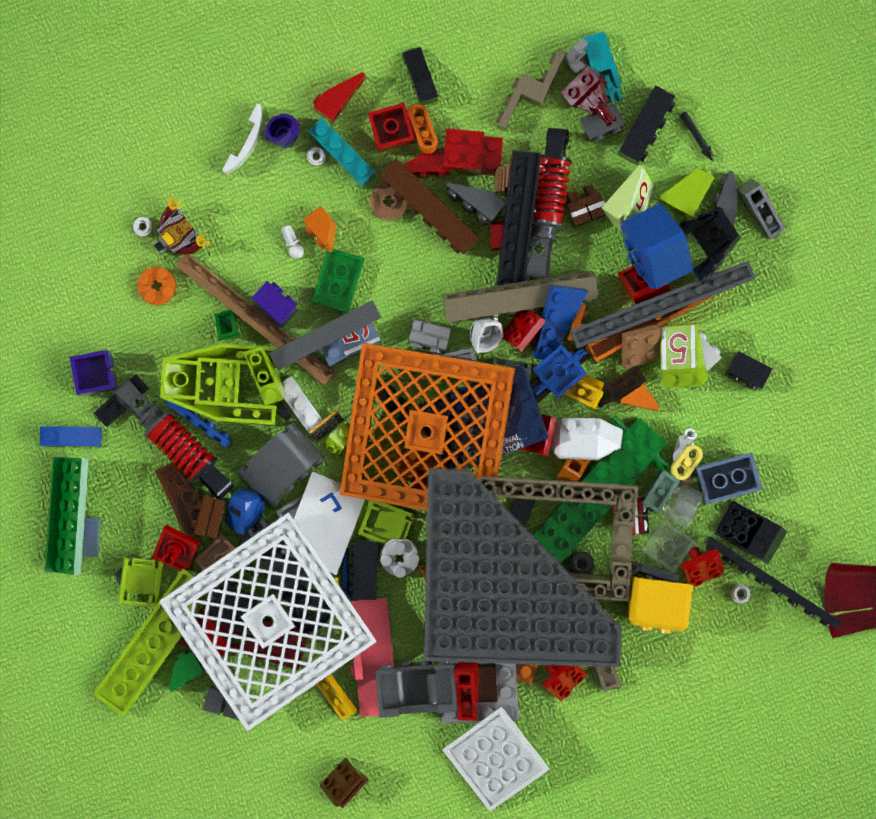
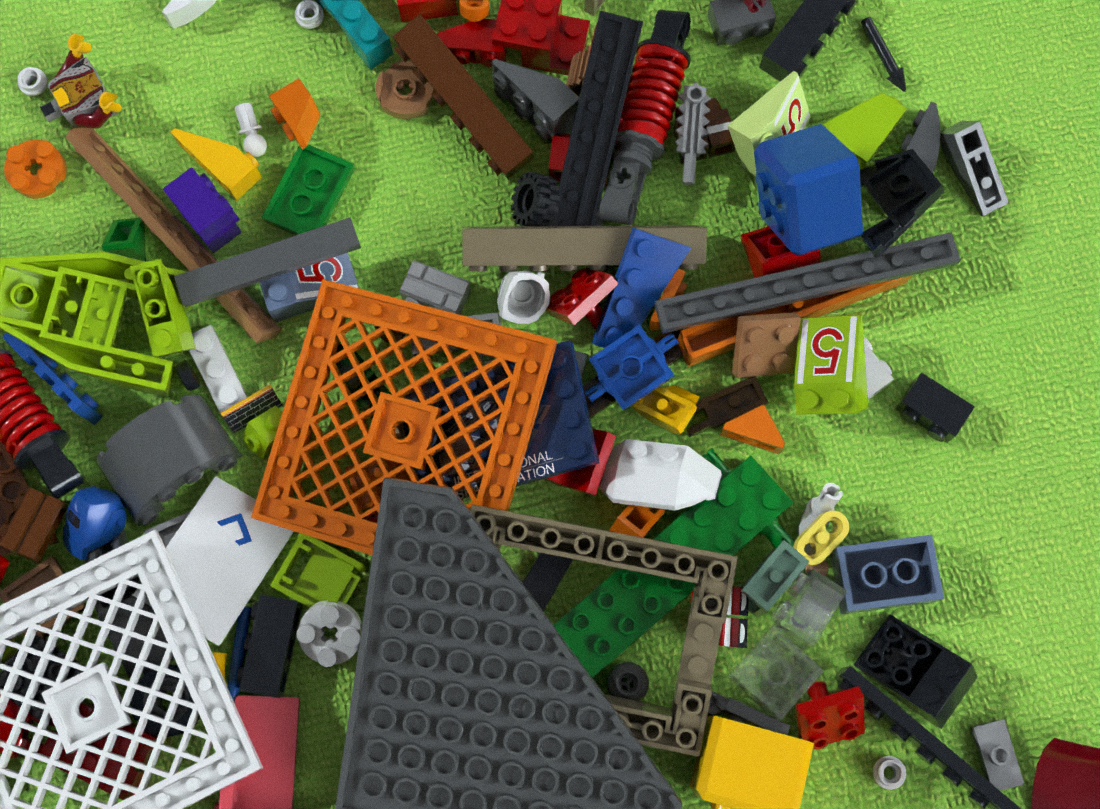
camera: 15 degrees right, 10 degrees down
none -> yellow slope [170,128,262,201]
none -> black tyre [511,172,561,226]
none -> light grey piece [675,82,711,186]
none -> light grey plate [971,719,1024,790]

